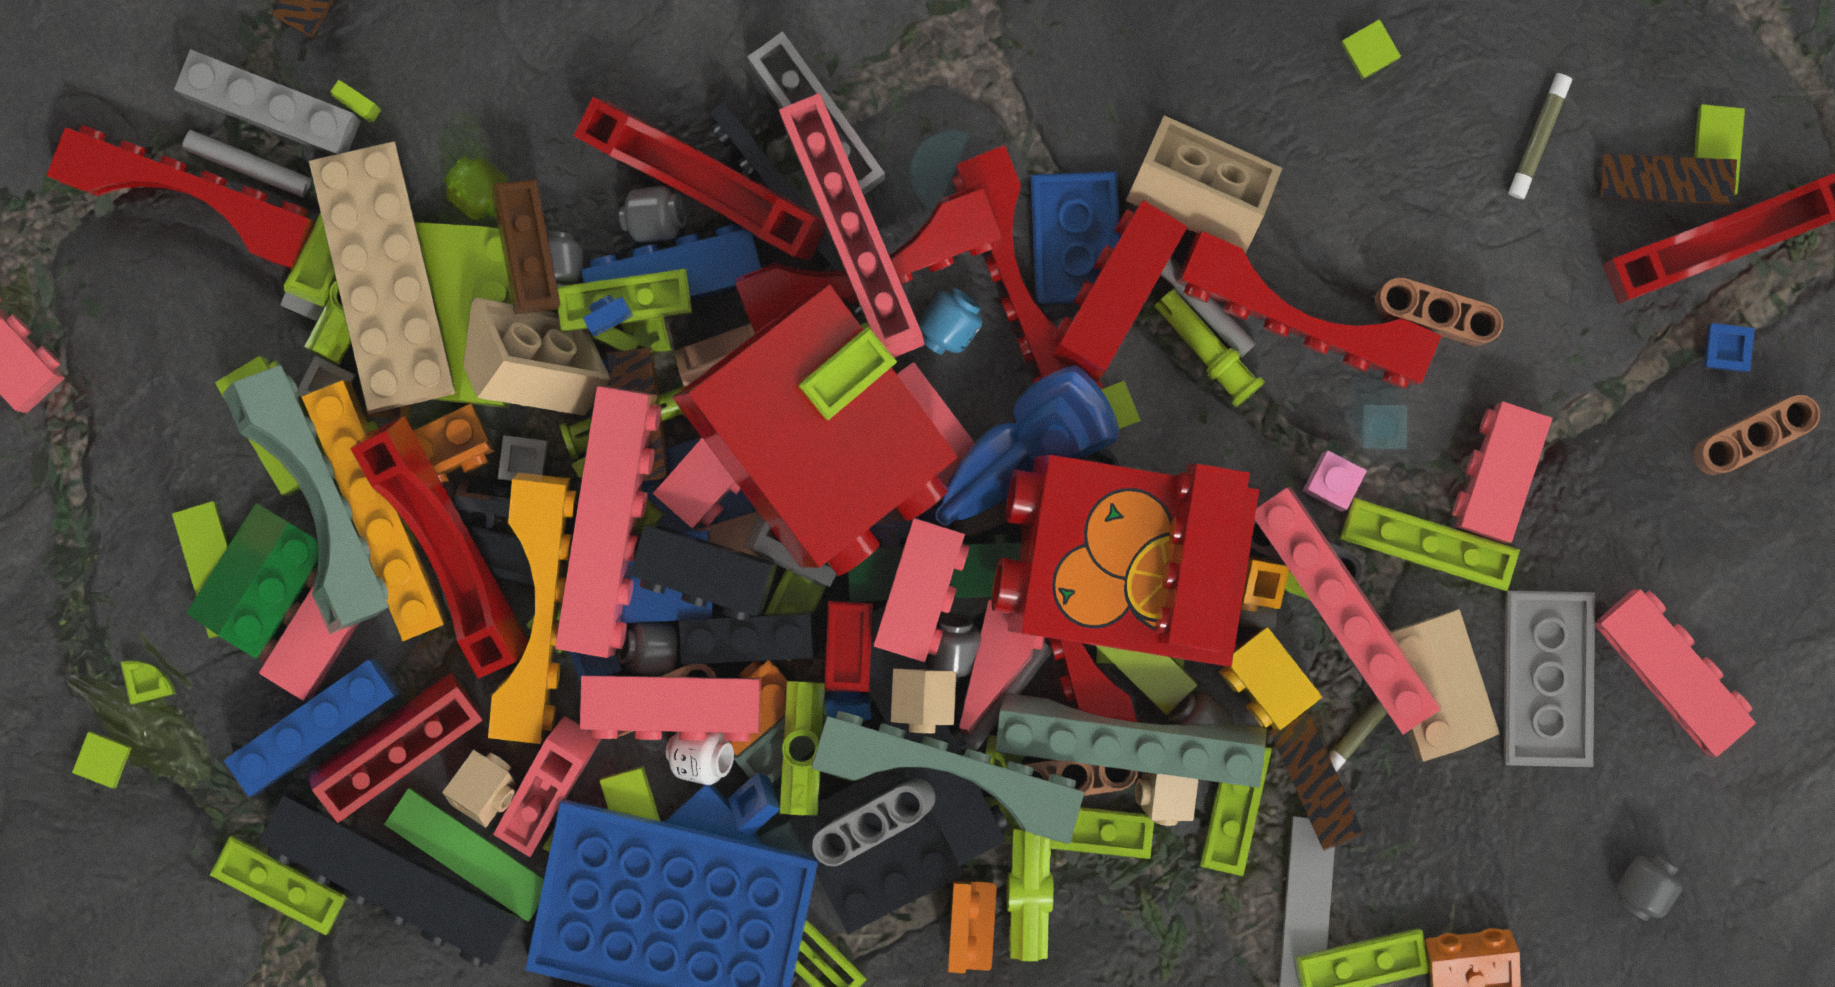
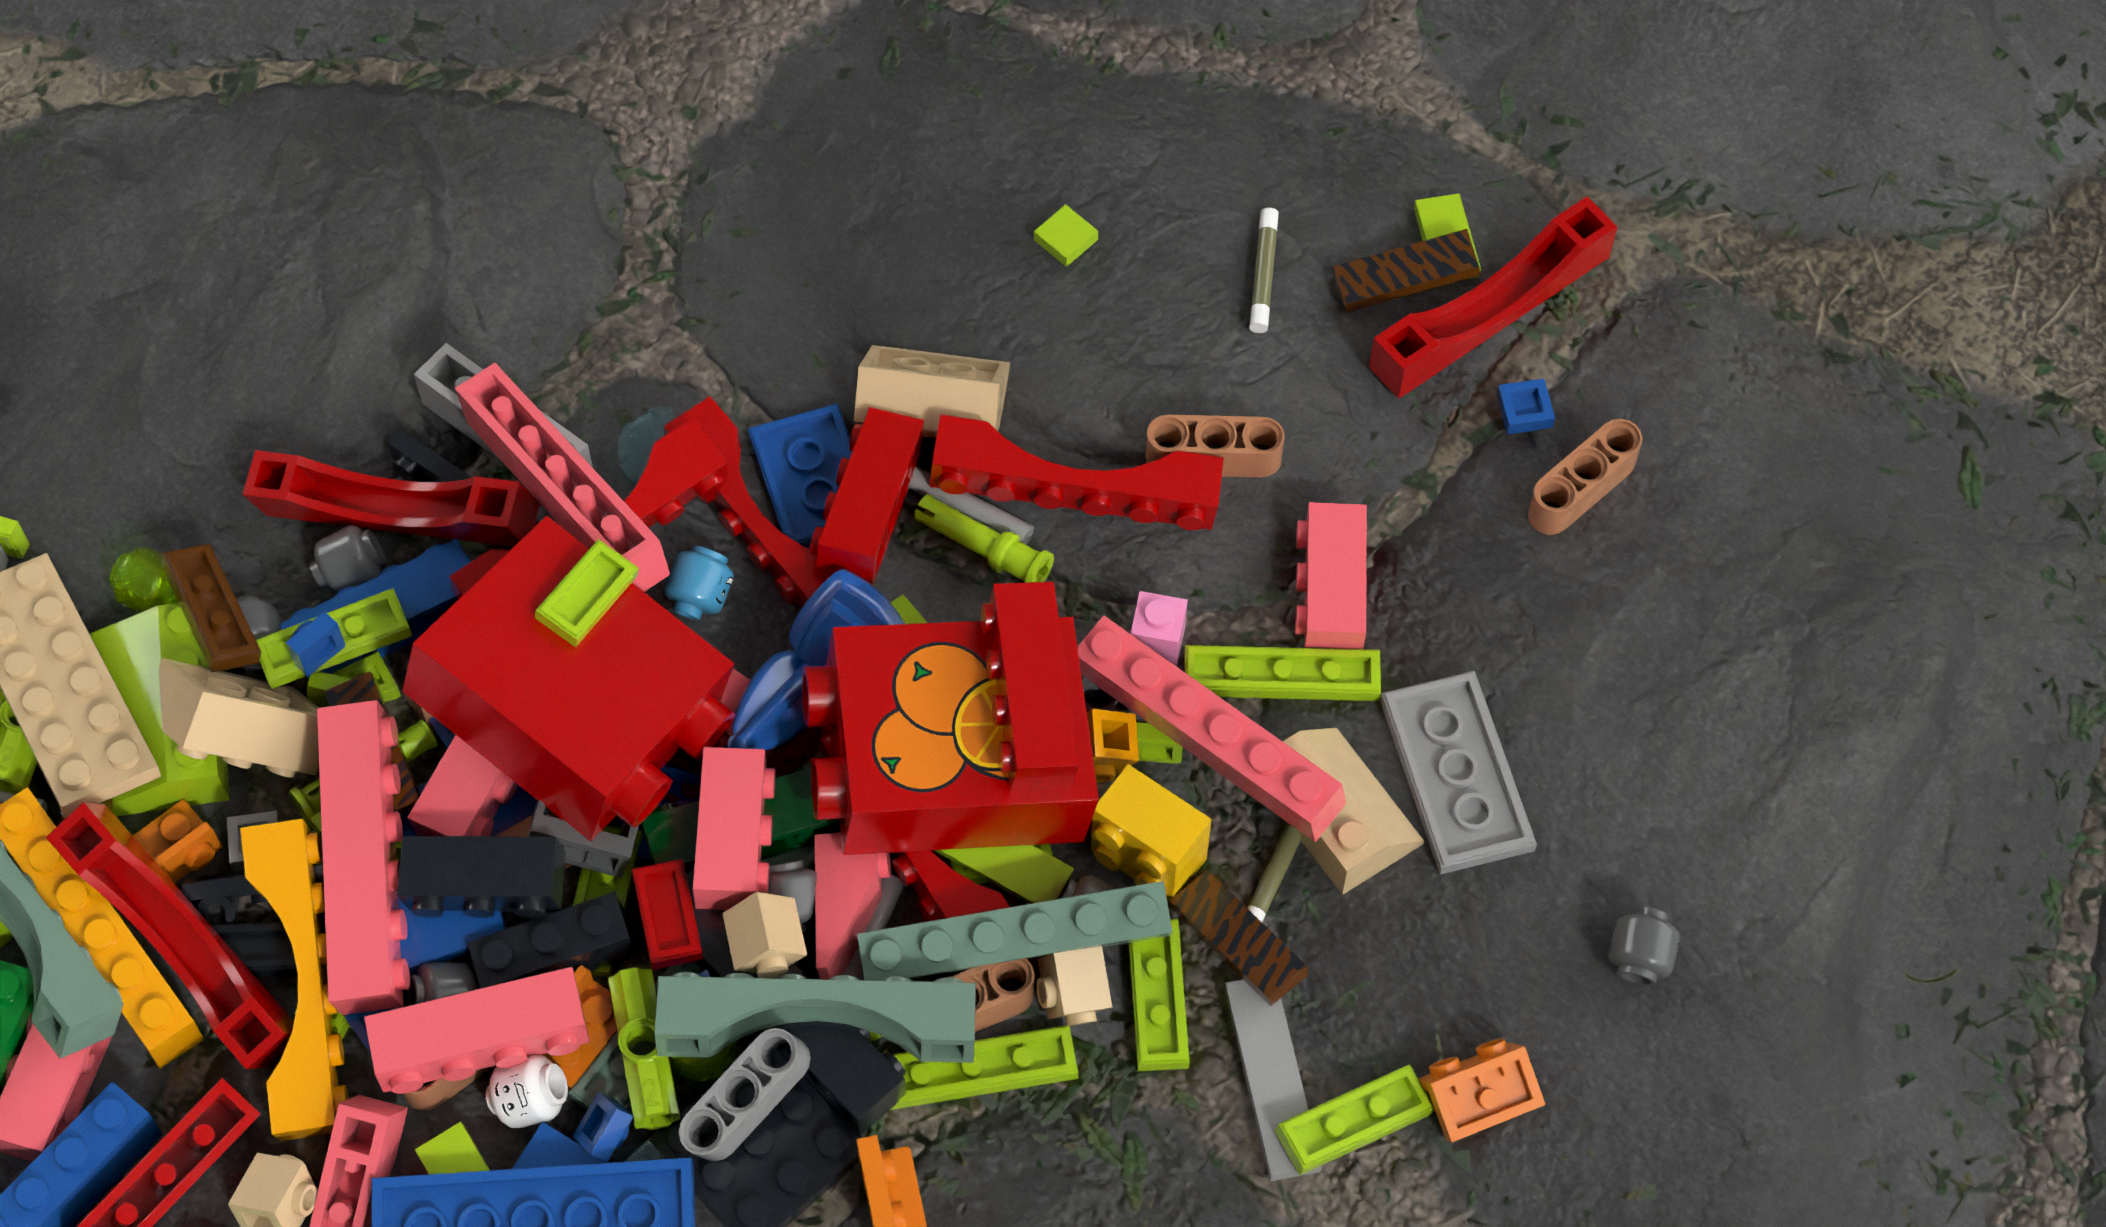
camera: 20 degrees left, 25 degrees down
lime piece [1007,825,1053,961] -> none
clear light blue plate [1361,405,1407,450] -> none
coral brick [1595,589,1756,757] -> none

